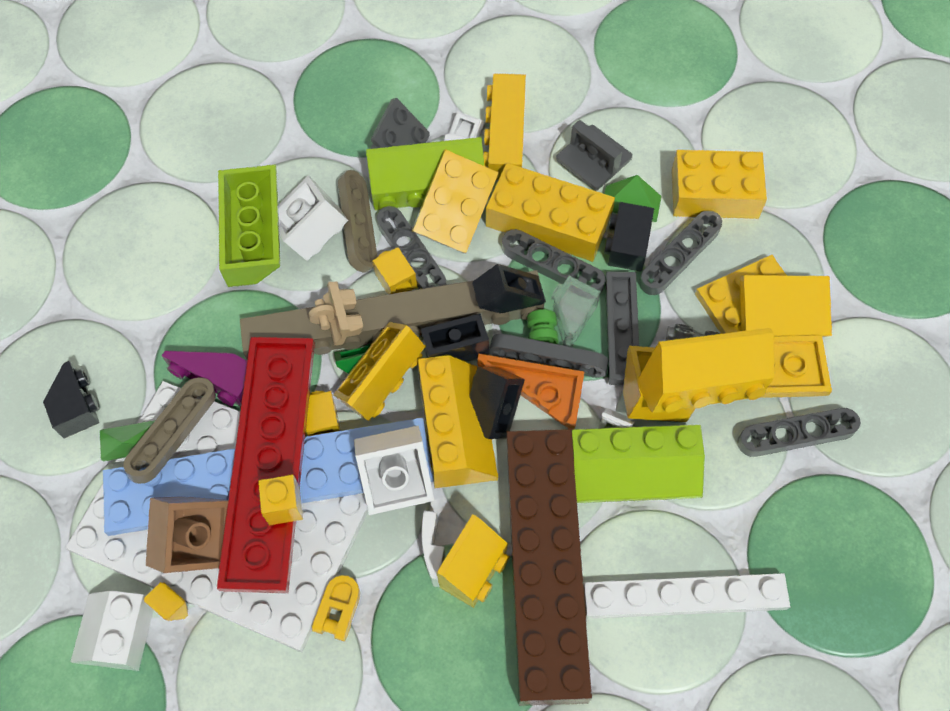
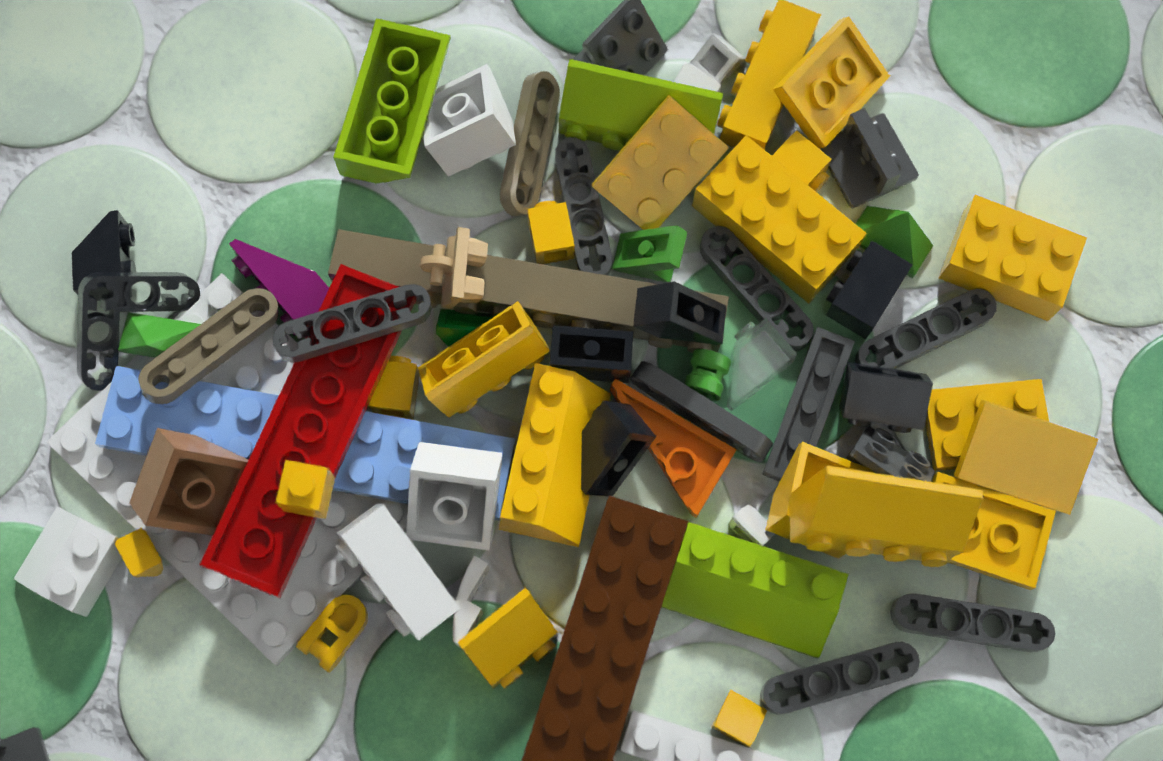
camera: 15 degrees right, 10 degrees up
none -> black beam [77,272,200,391]
none -> dark grey beam [273,284,432,363]
none -> white brick [336,504,460,641]
none -> bright green slope [612,225,687,282]
none -> yellow slope [711,690,768,748]
none -> dark grey beam [760,642,920,715]
none -> yellow brick [772,130,832,192]
none -> yellow plate [773,16,890,149]
none -> black brick [839,362,933,433]

